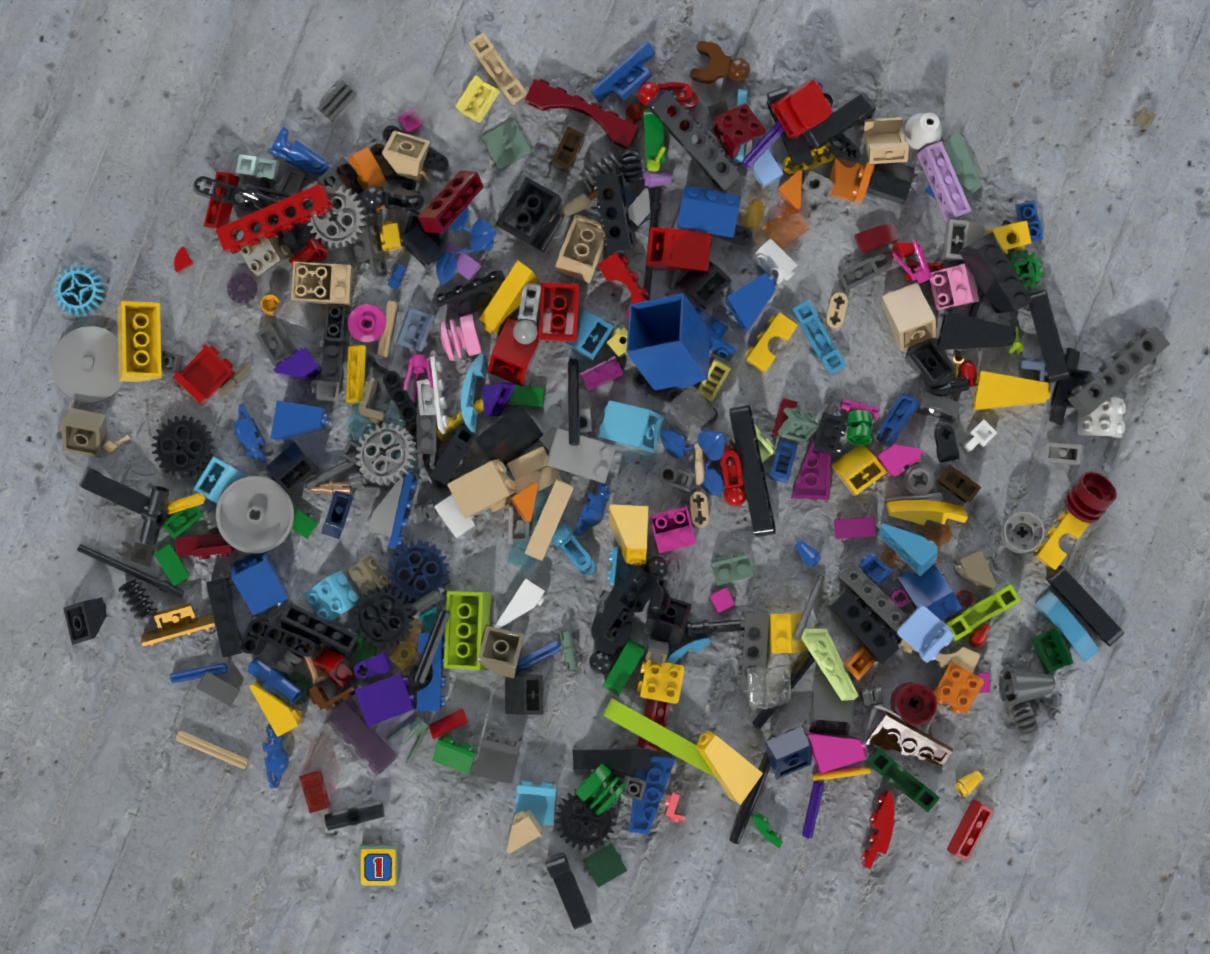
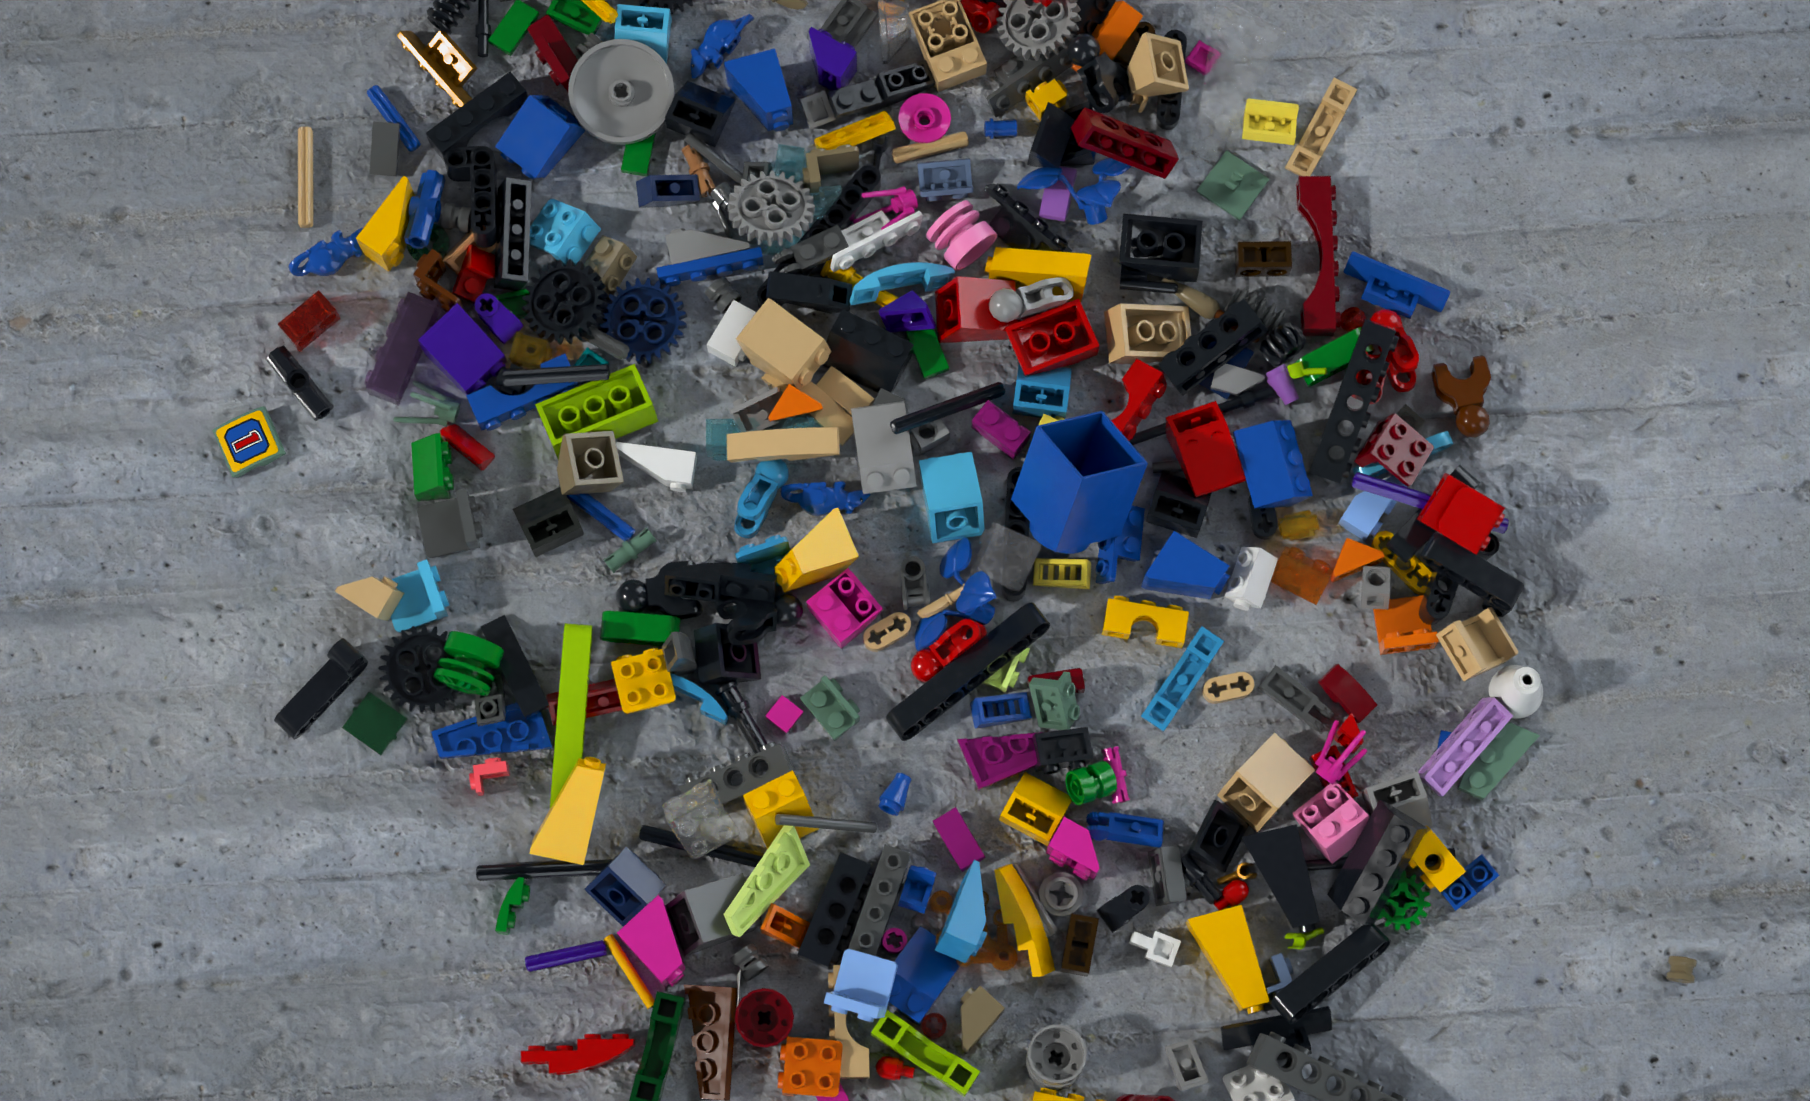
camera: 60 degrees right, 10 degrees down
black slope [867,162,915,205] -> none

